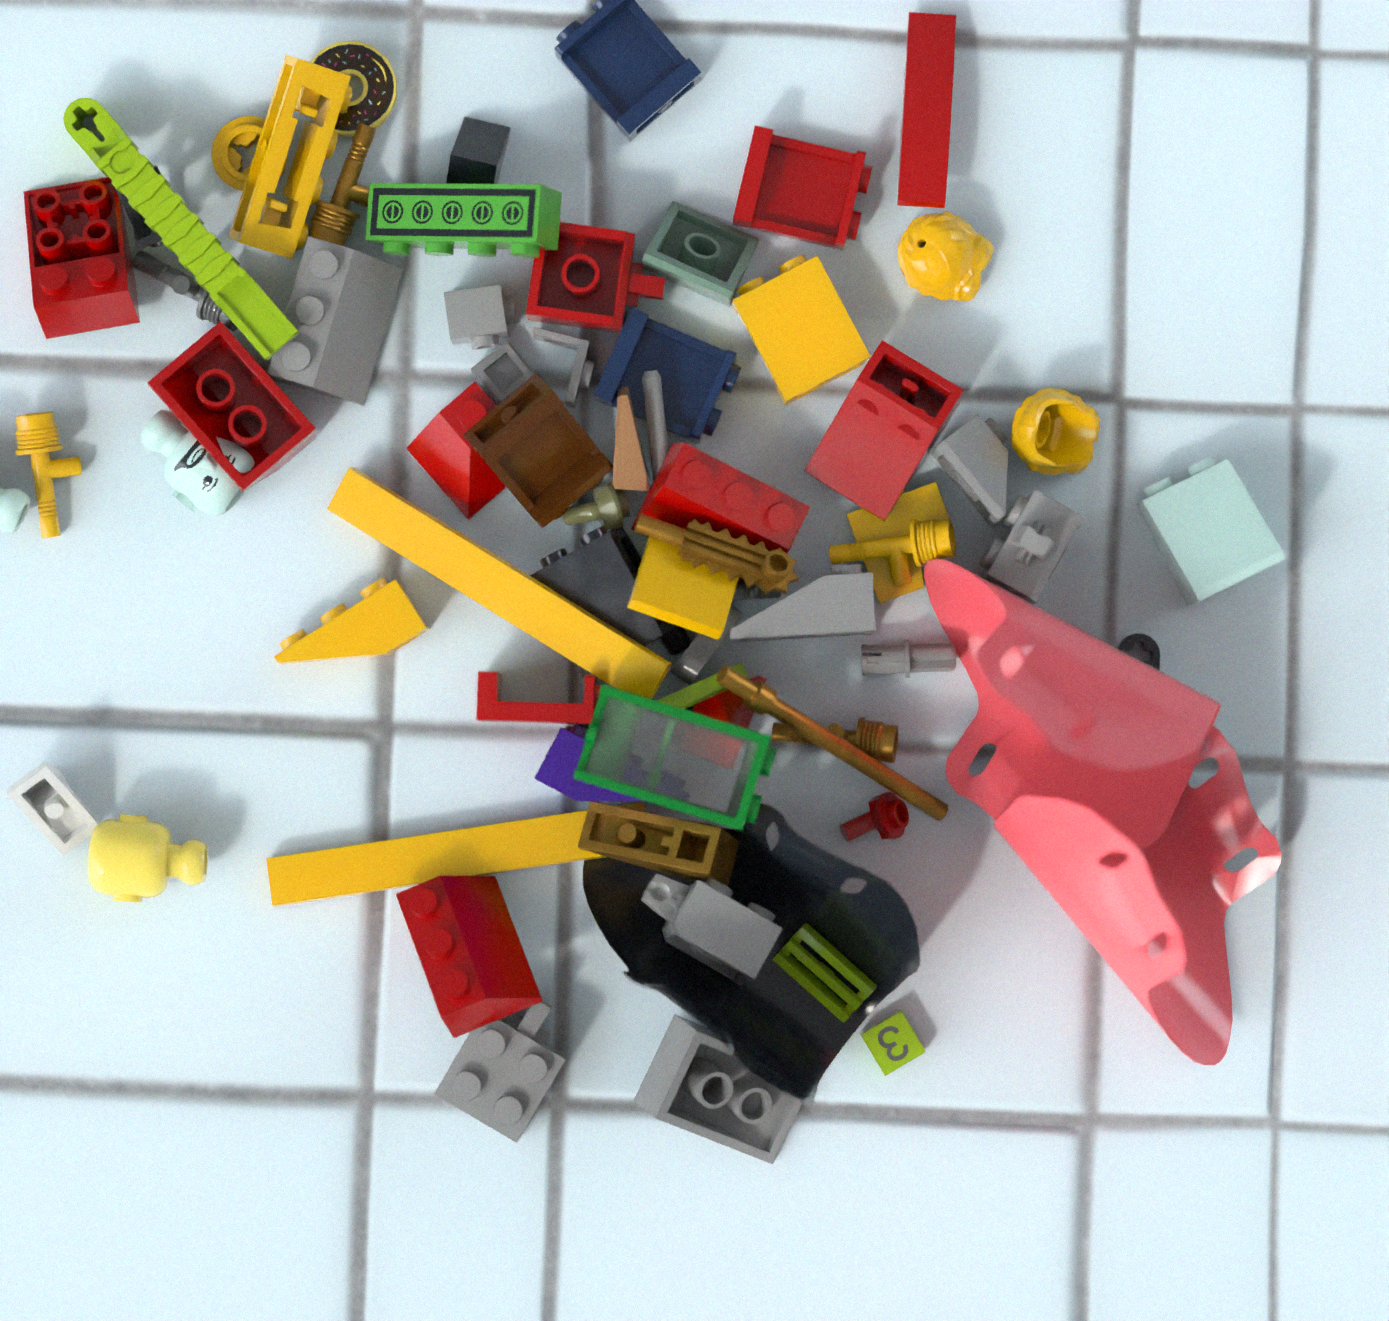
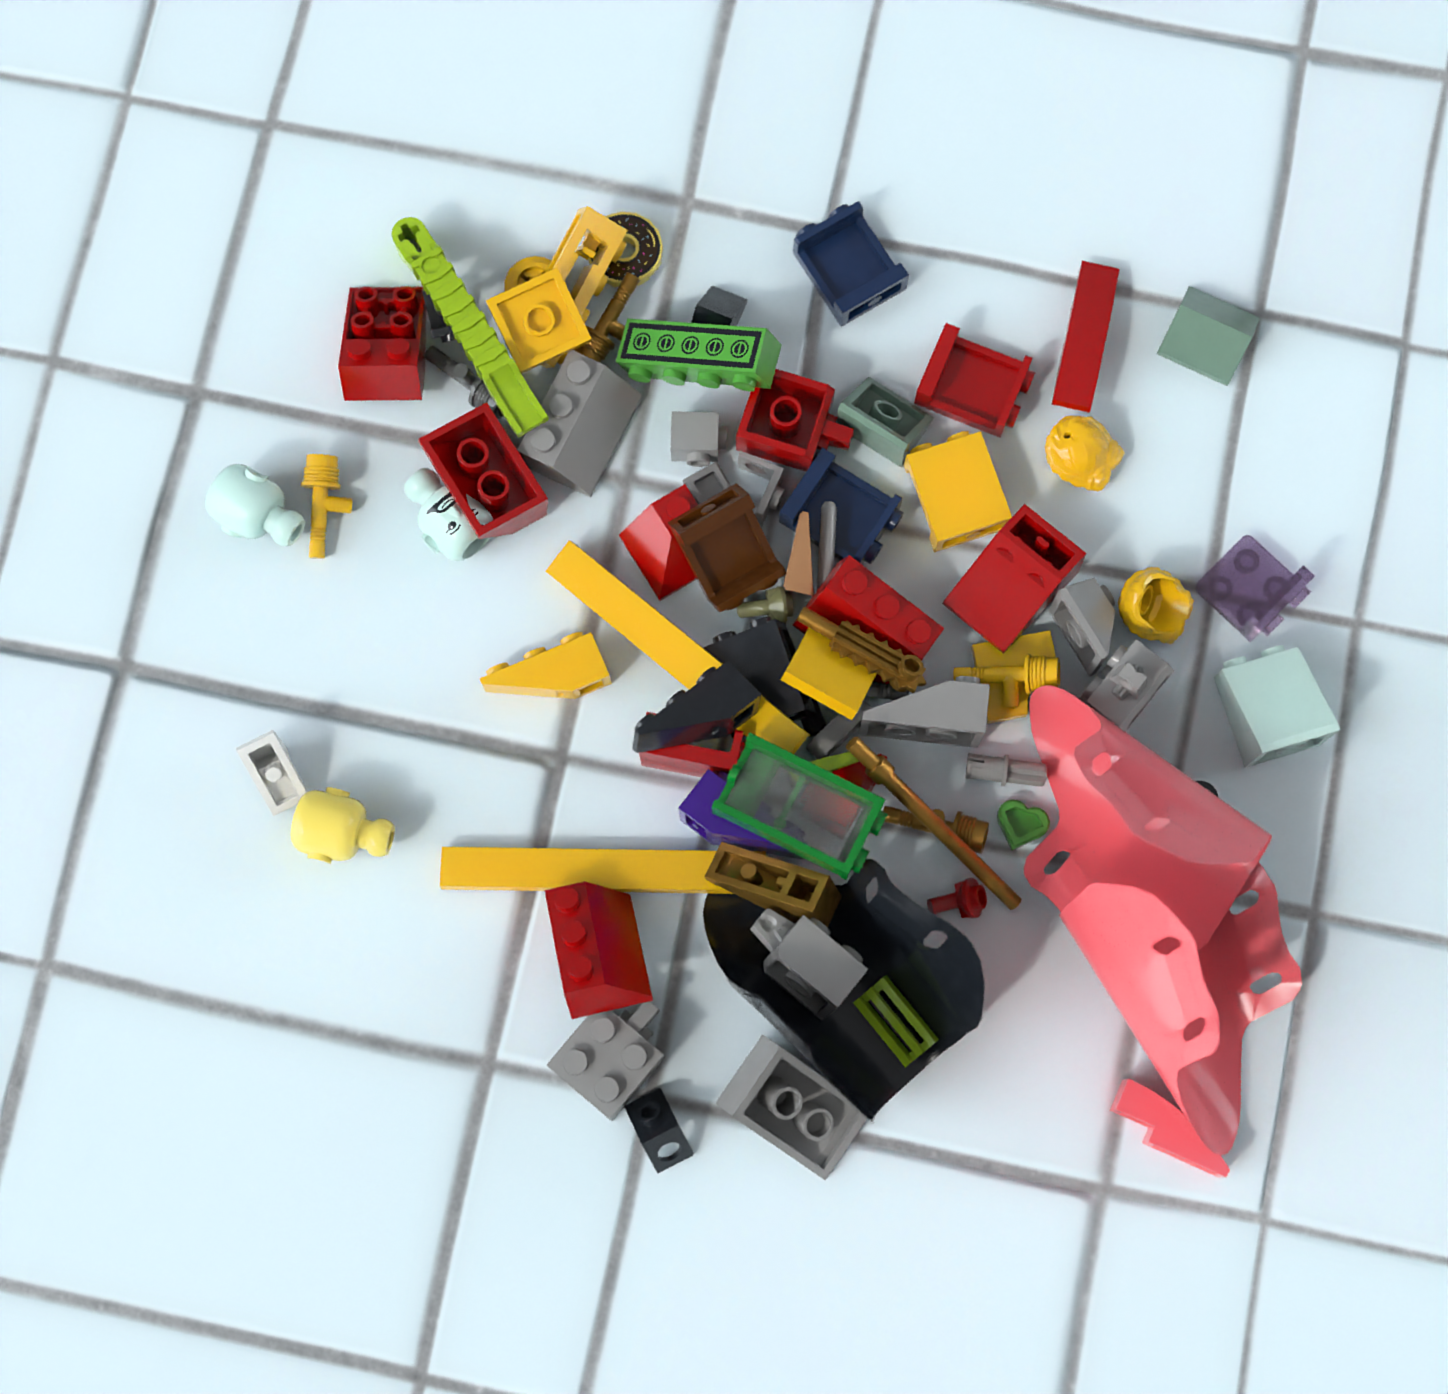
camera: 10 degrees right, 10 degrees down
lime tile [860,1010,926,1076] -> none
none -> yellow tile [486,267,592,374]
none -> black bracket [624,1088,694,1173]
none -> black slope [632,660,761,753]
none -> bright green tile [997,799,1050,851]
none -> coral slope [1110,1078,1230,1178]
none -> sand green slope [1157,286,1260,386]
none -> clear purple bracket [1195,535,1315,643]

